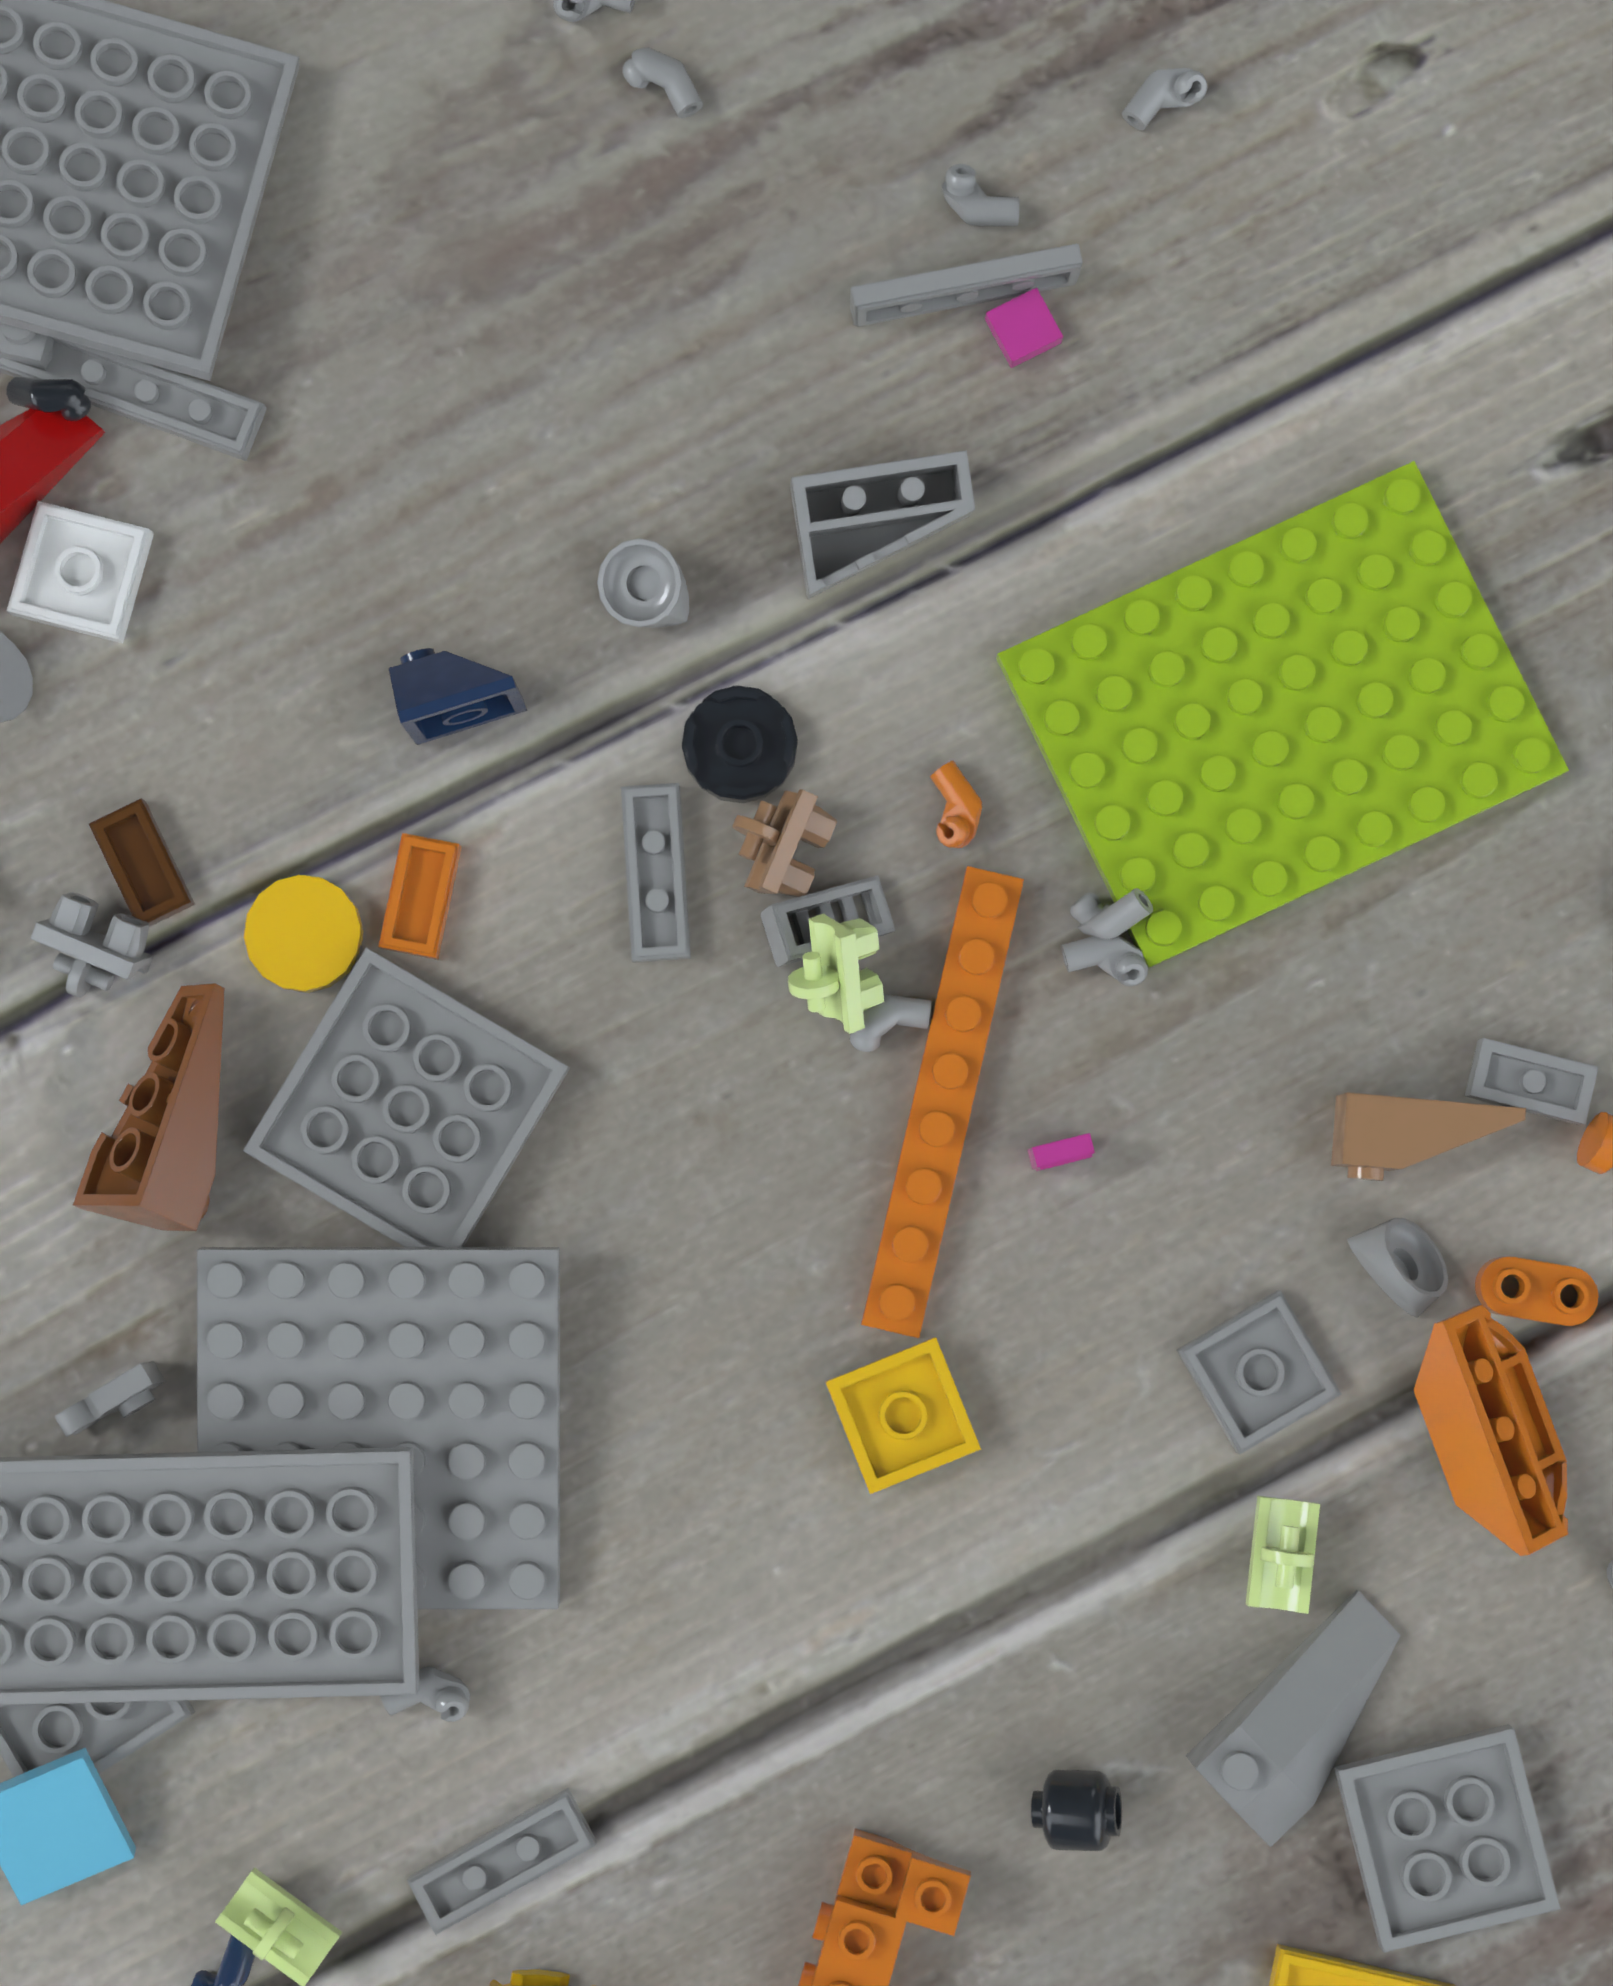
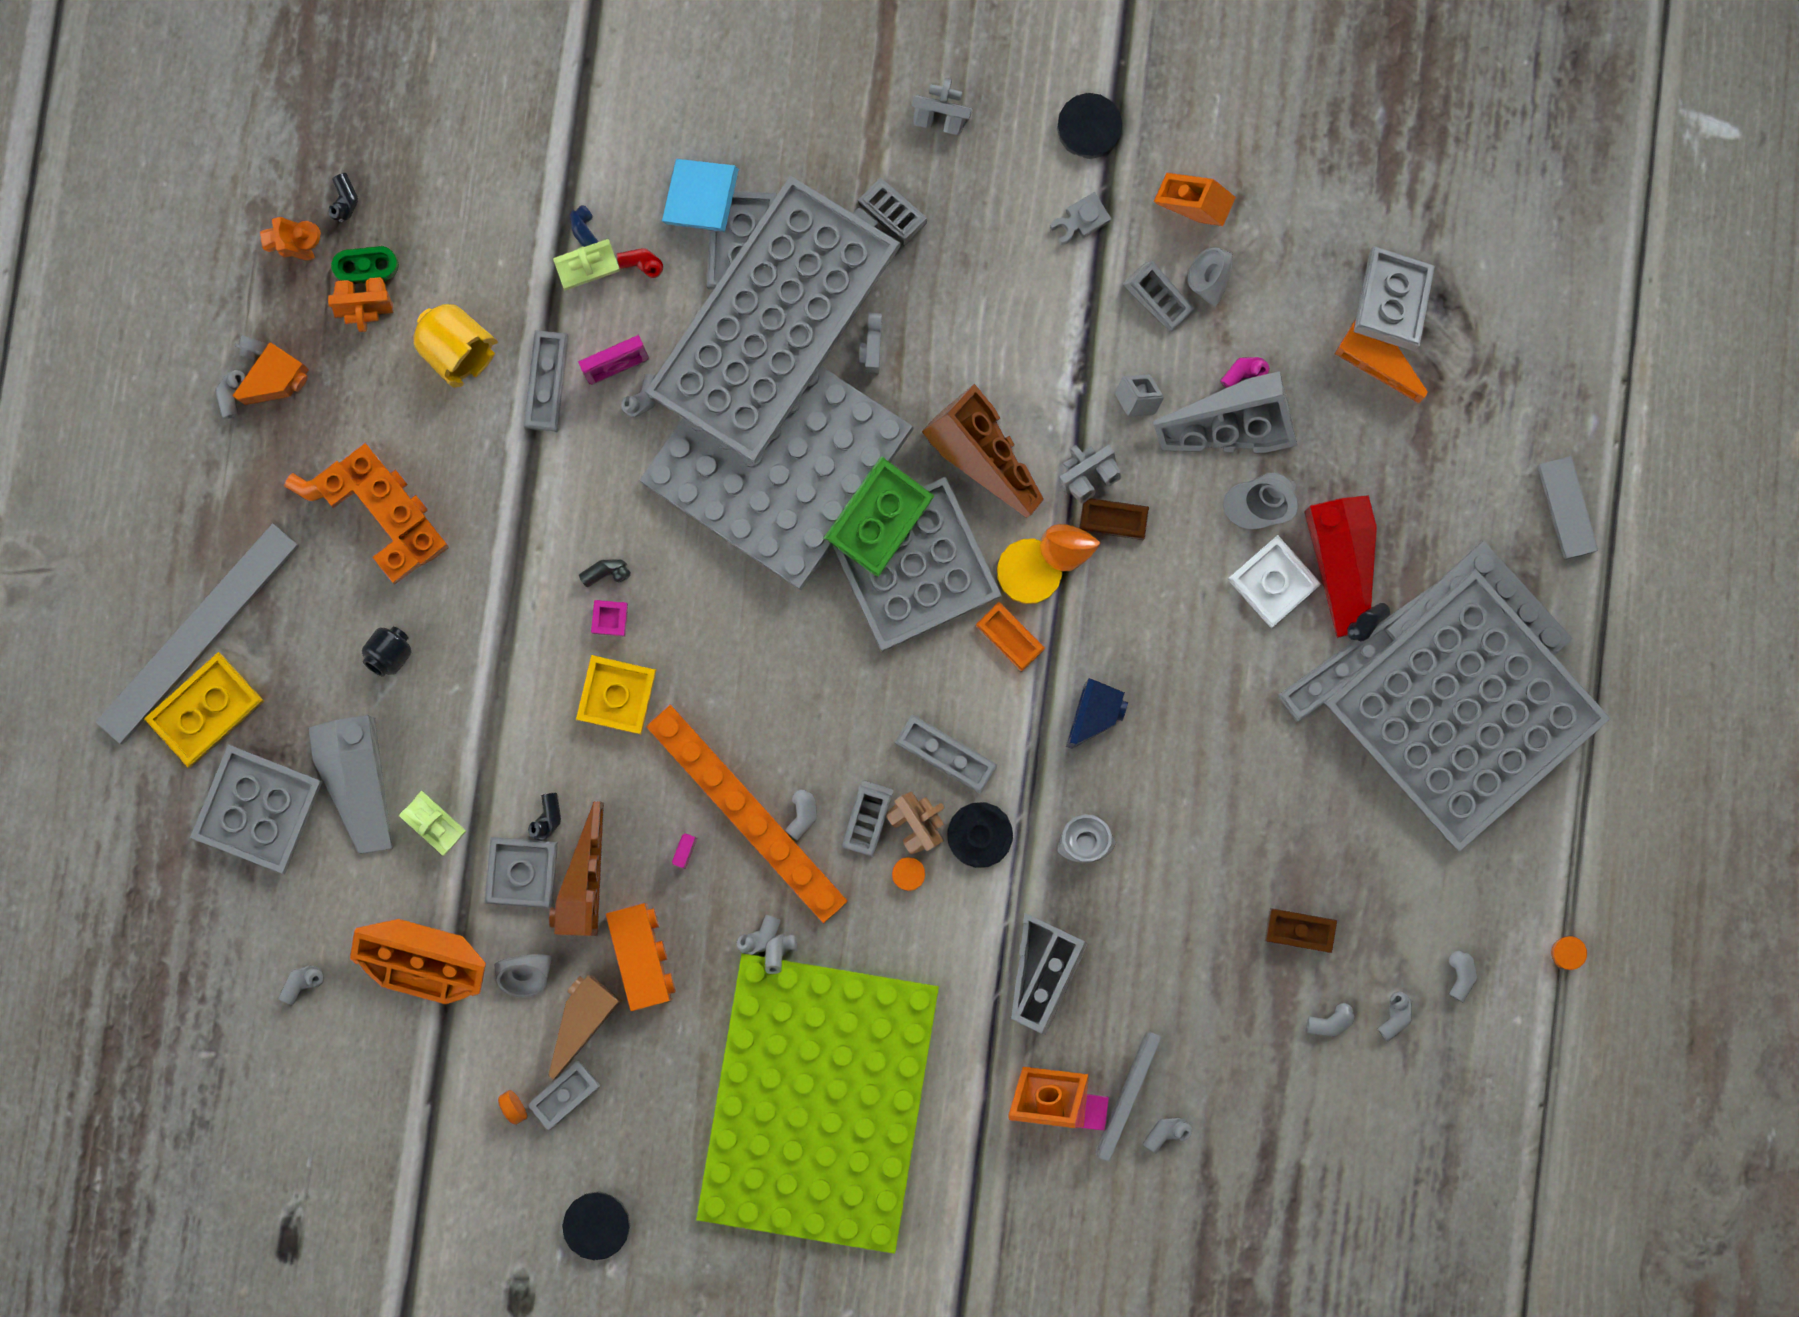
camera: 125 degrees right, 0 degrees up
yellowish green hips [788,913,884,1034] -> none
orange arm [930,760,983,848] -> none
light grey arm [1122,68,1207,130] -> none
orange plate [1475,1257,1599,1326] -> none
none -> black arm [528,793,561,840]
none -> dark orange wedge [549,801,604,936]
none -> dark pink tile [578,335,649,385]
none -> pearl dark grey arm [579,559,631,587]
none -> dark pink plate [591,600,628,637]
none -> orange brick [605,903,676,1011]
none -> red arm [616,248,663,278]
none -> bright green tile [824,457,934,577]
none -> orange tile [892,857,925,891]
none -> orange slope [1008,1067,1089,1128]
none -> orange piece [1040,524,1100,571]
none -> reddish brown plate [1265,908,1337,953]

